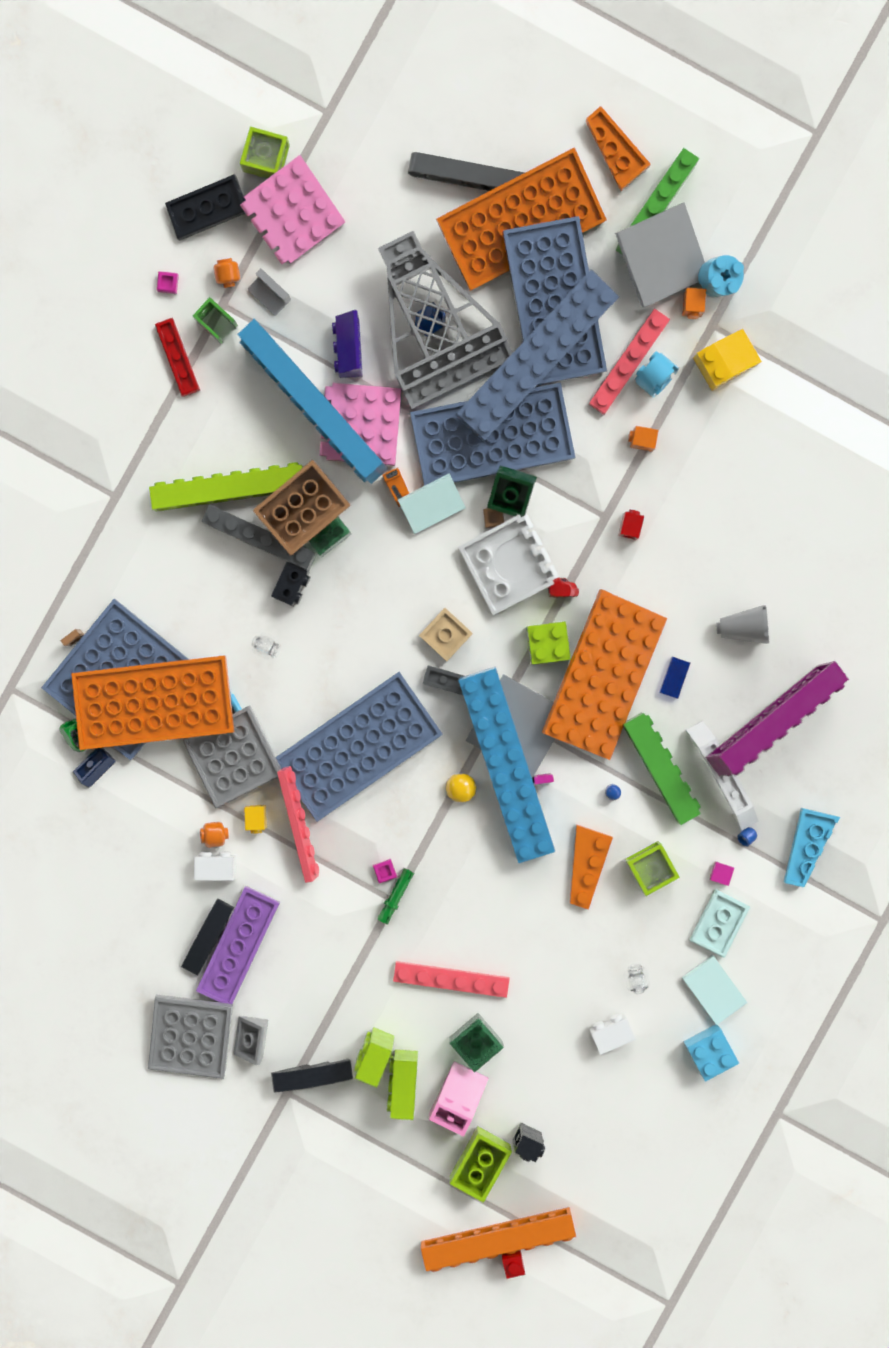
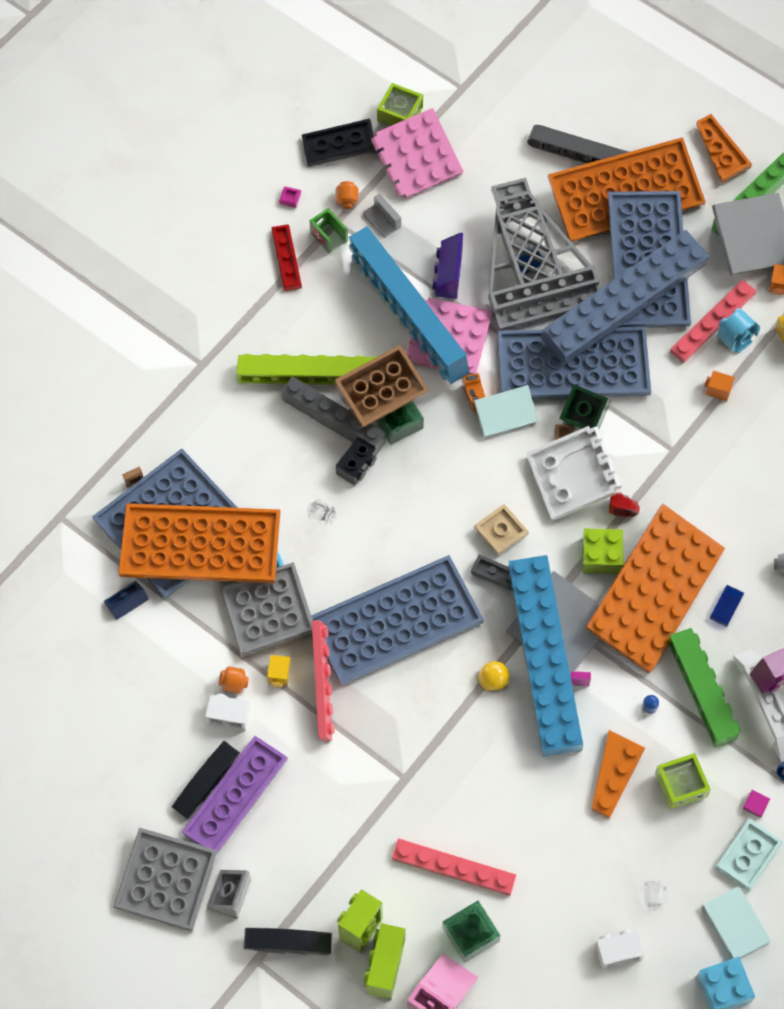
camera: 15 degrees right, 25 degrees down
green rock [59,719,85,752] -> none
dark pink tile [373,859,397,884] -> none
green pin [377,868,415,925] -> none
red brick [618,509,644,540] -> none

